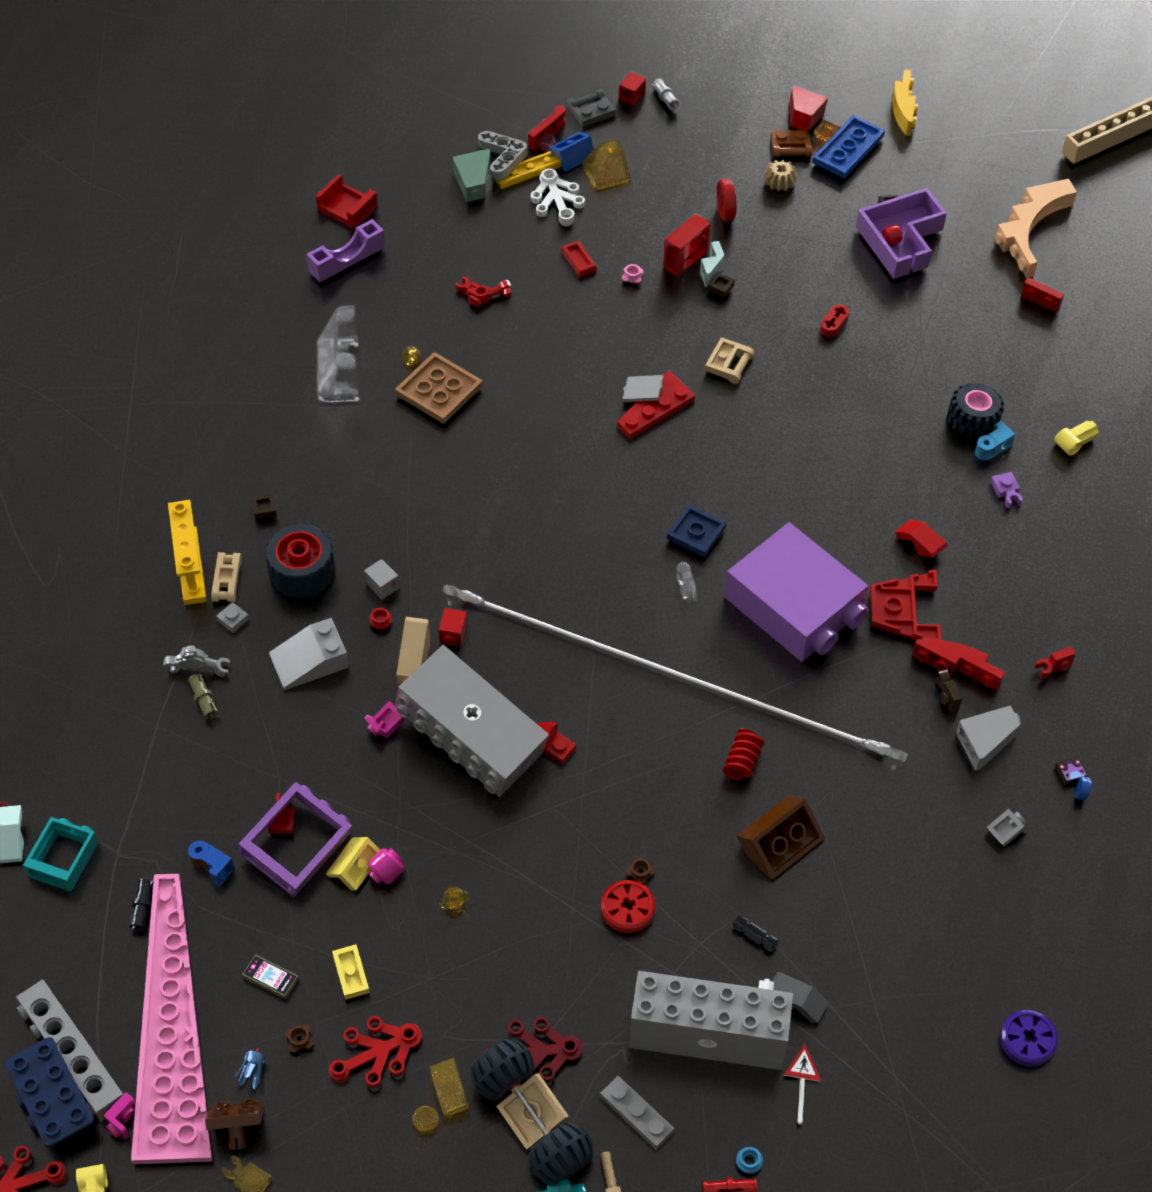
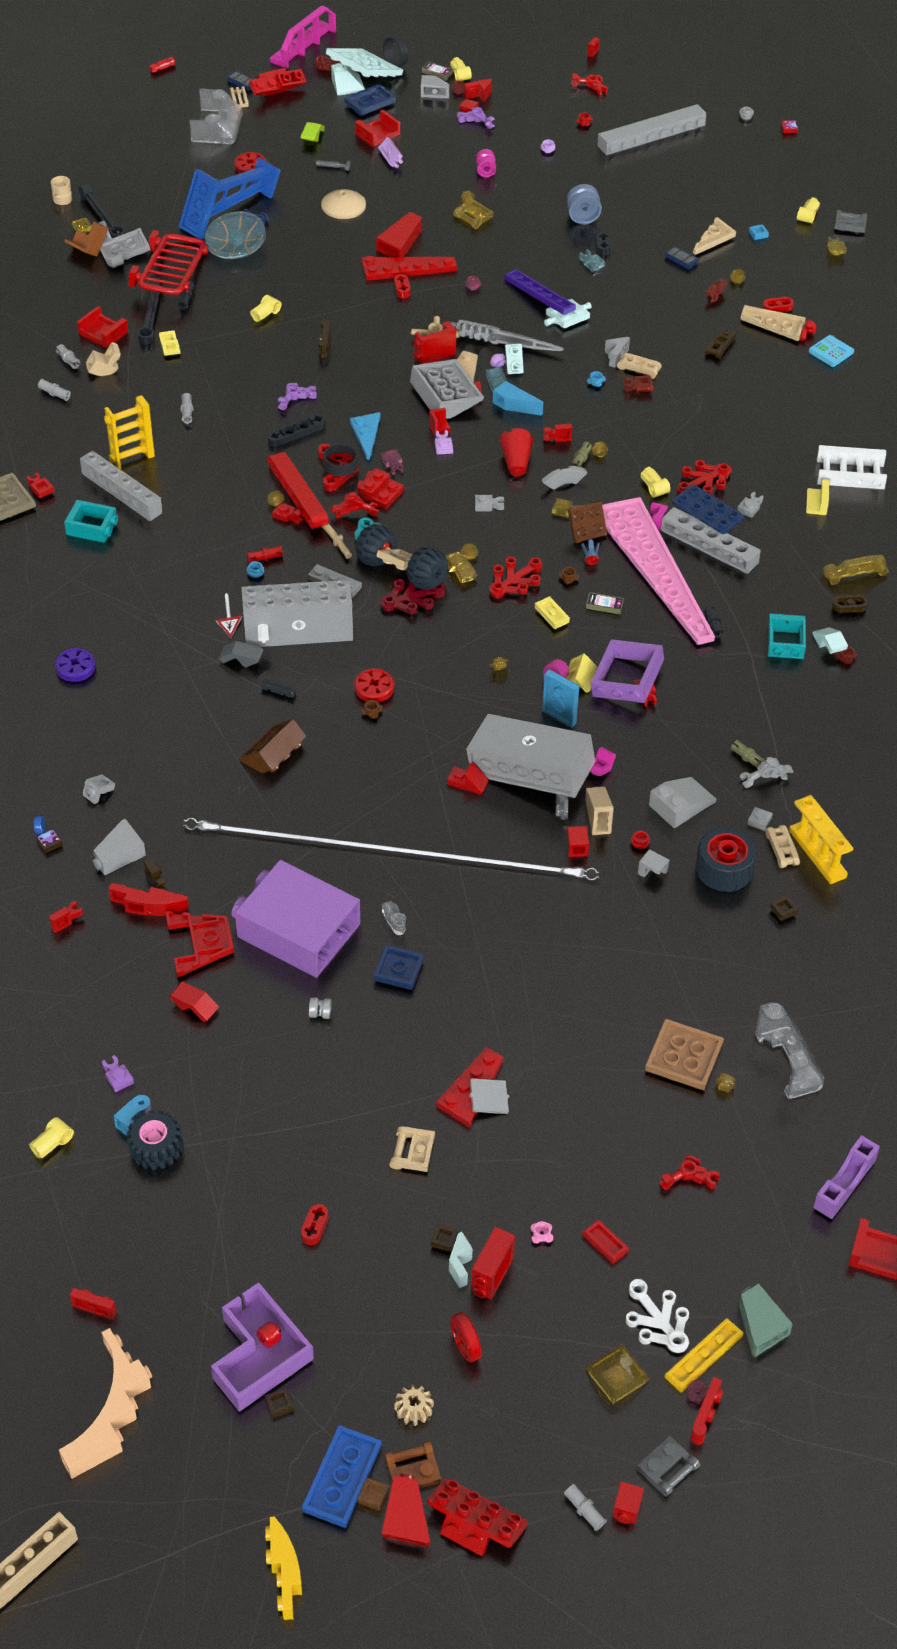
camera: 165 degrees right, 5 degrees down
blue leg [188,841,235,887] -> none
light grey beam [478,131,528,180] -> none
blue panel [549,132,595,172] -> none
red piece [723,728,764,781] -> none
none -> light grey wheel [309,997,332,1019]
none -> red bracket [427,1478,528,1556]
none -> dark azure plate [542,670,579,728]

